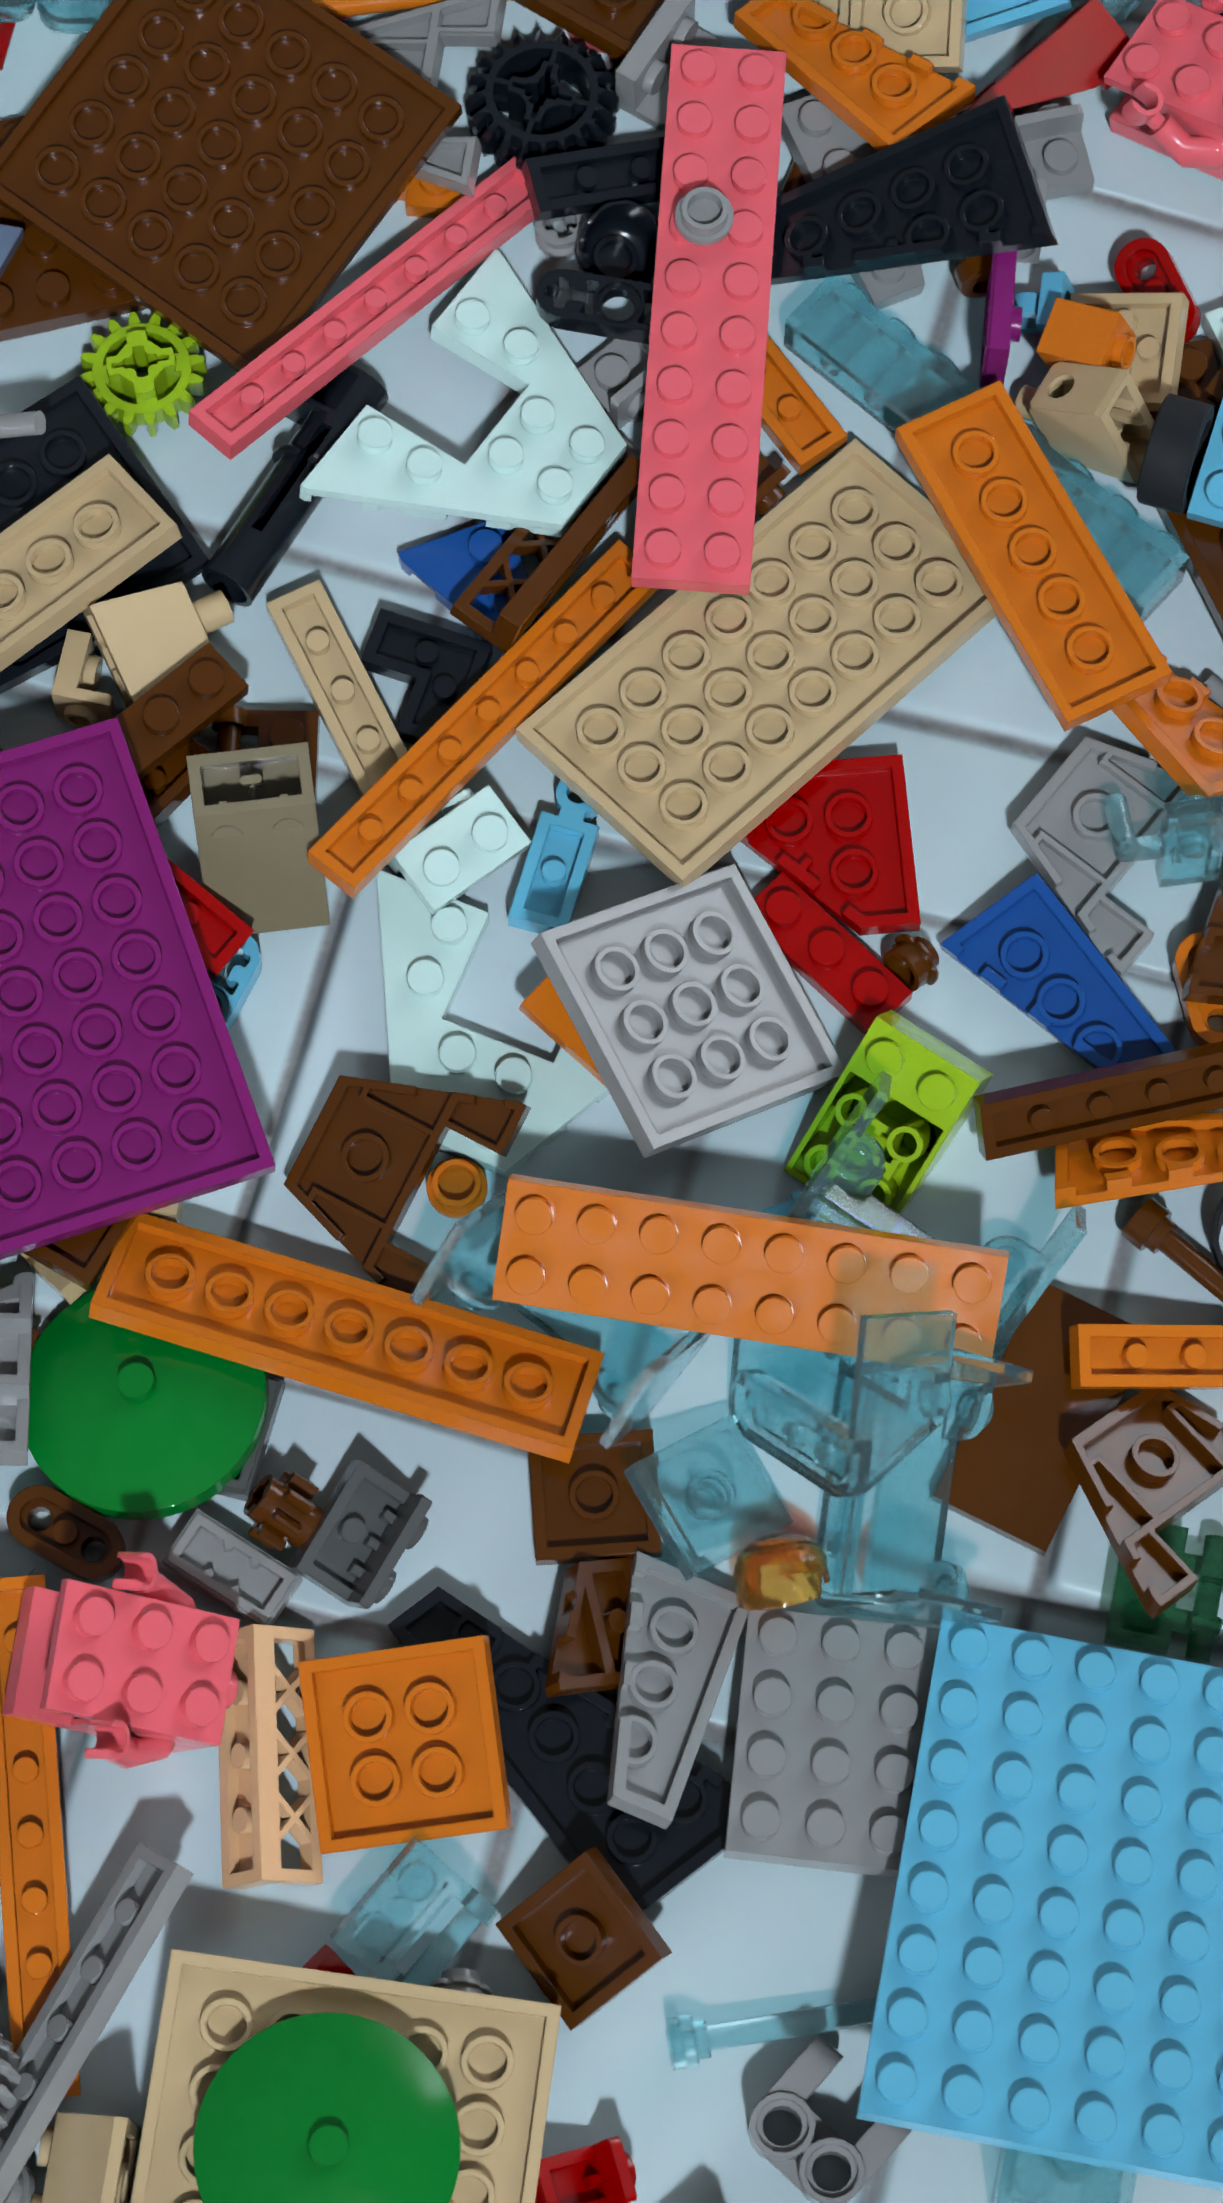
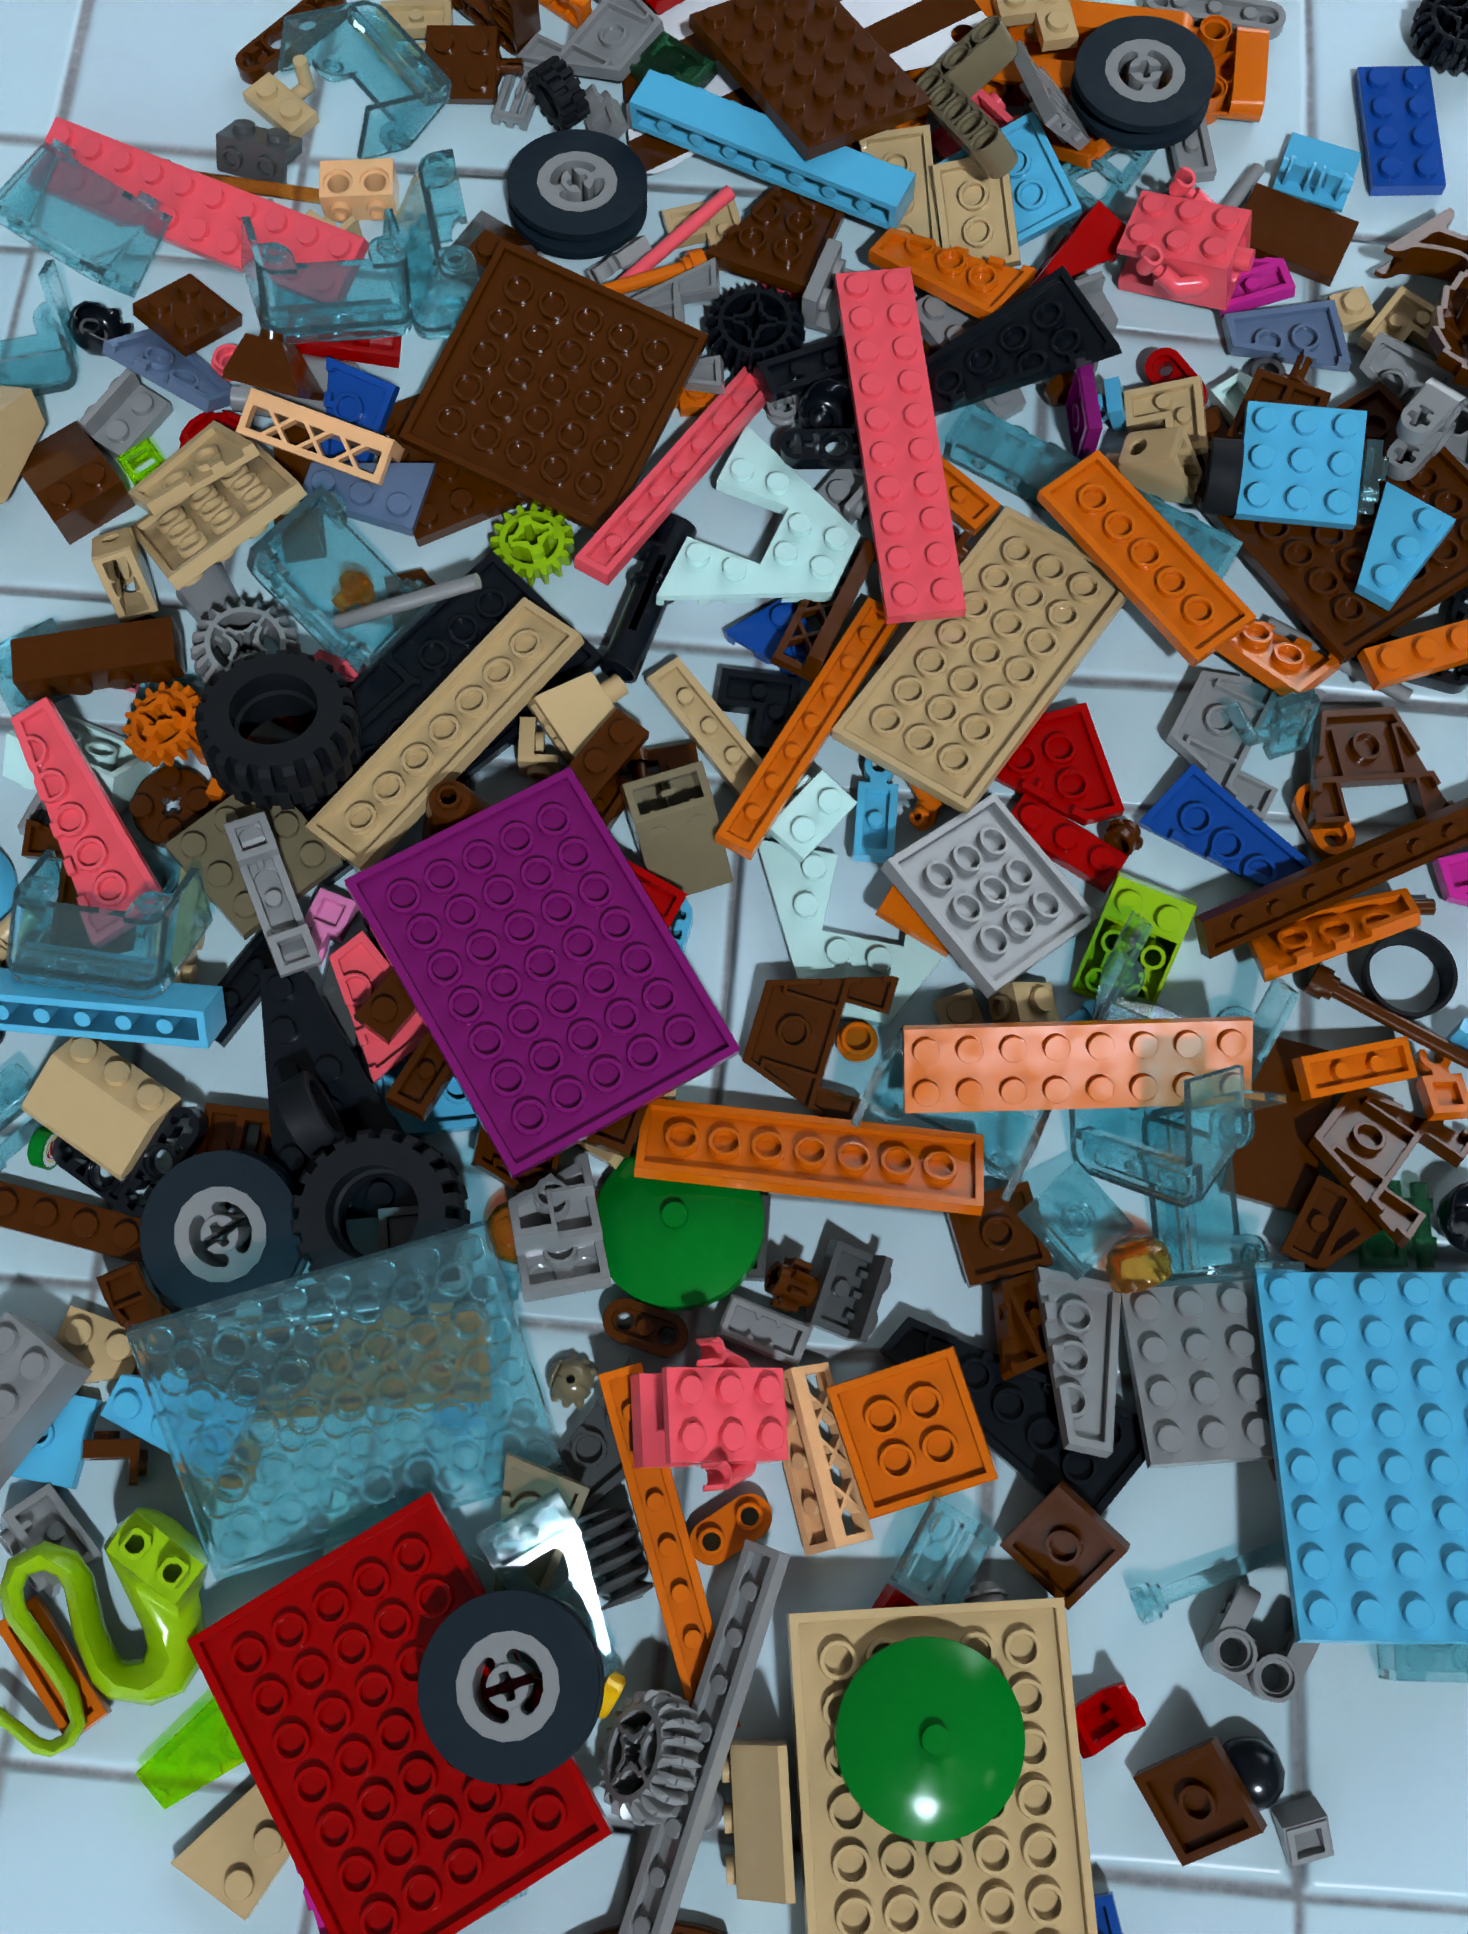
camera: 10 degrees left, 0 degrees up
light grey plate [675,187,734,245] -> none
orange brick [1036,297,1136,370] -> none
none -> orange plate [689,1493,772,1566]
none -> orange arm [908,783,942,831]
none -> tan plate [931,988,985,1025]
none -> tan bracket [988,981,1059,1023]
none -> reddish brown wing [1279,1175,1382,1272]

